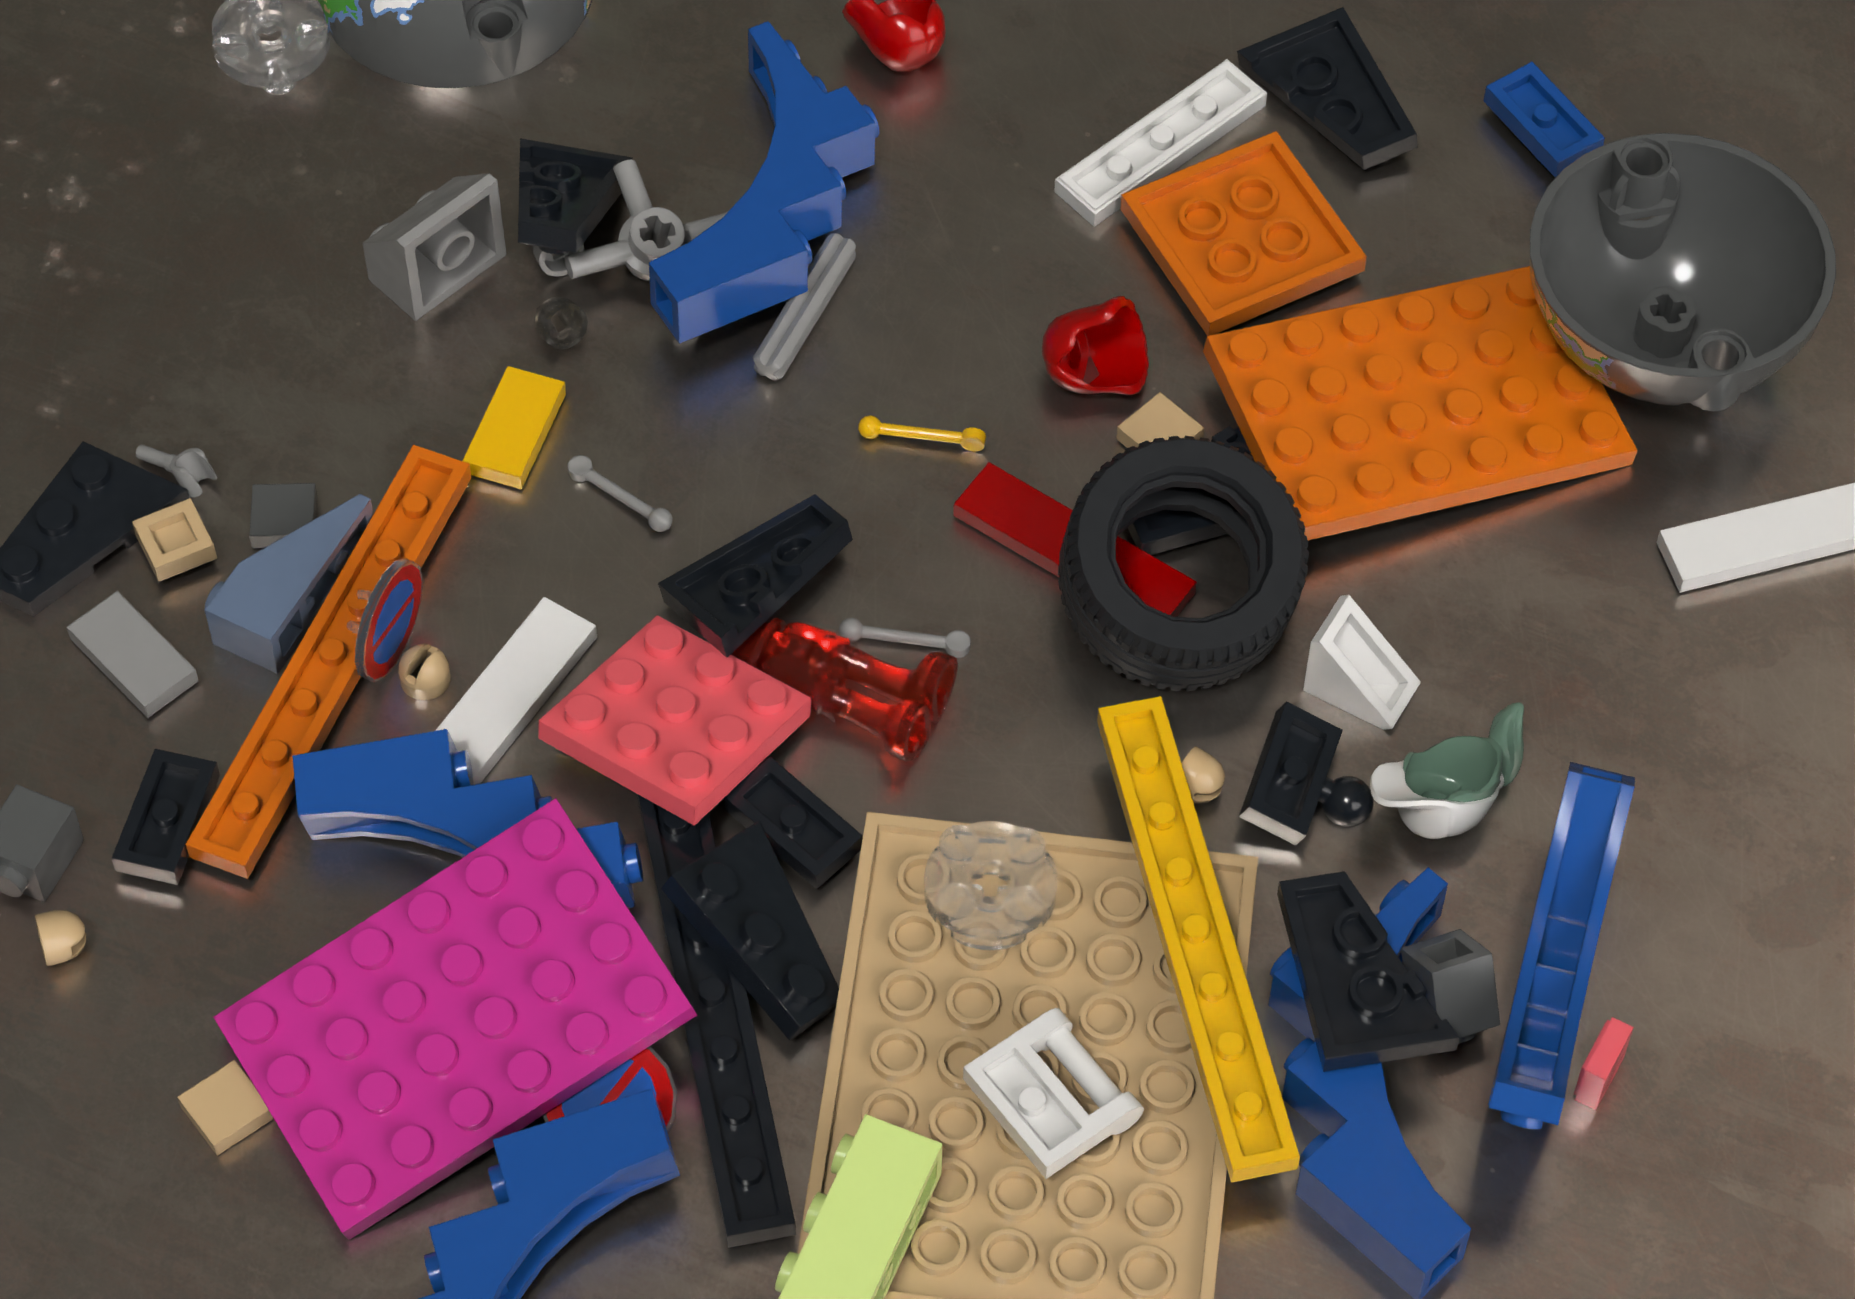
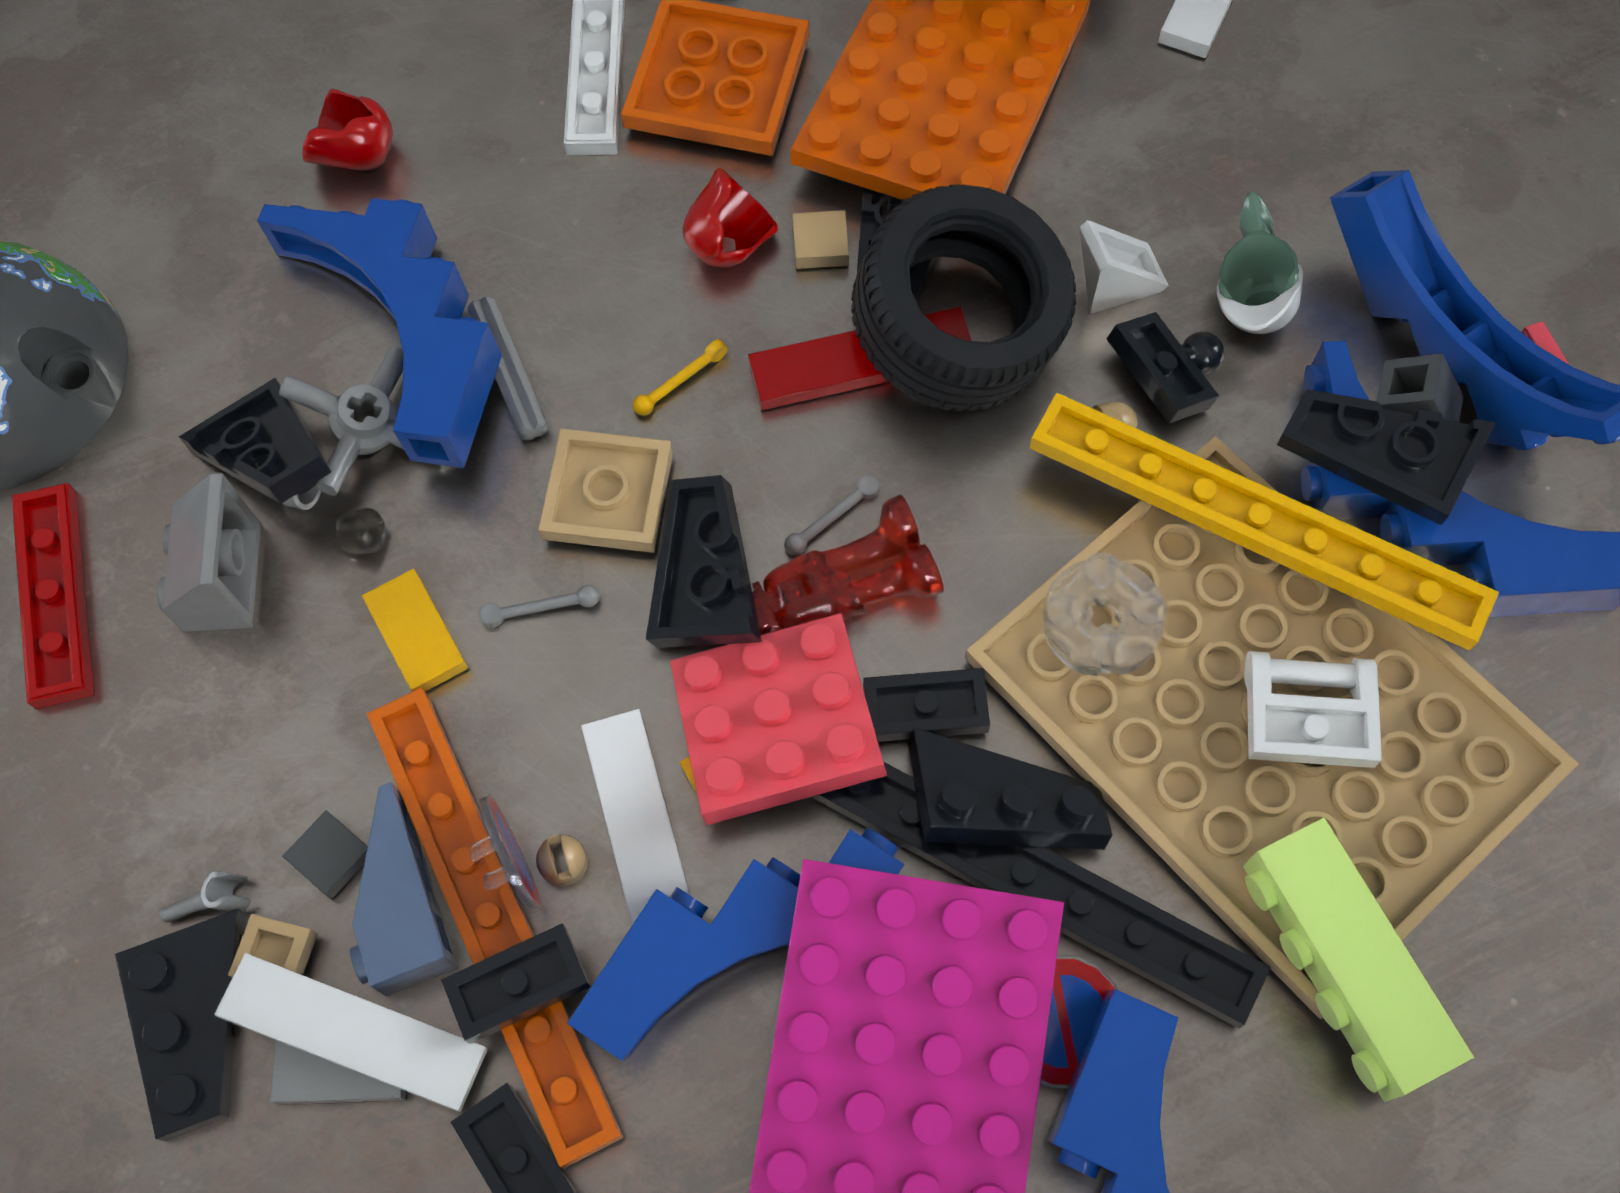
camera: 45 degrees left, 10 degrees up
none -> red tile [11,483,95,709]
none -> white tile [214,953,487,1113]
none -> black plate [441,923,591,1044]
none -> tan plate [538,428,674,553]

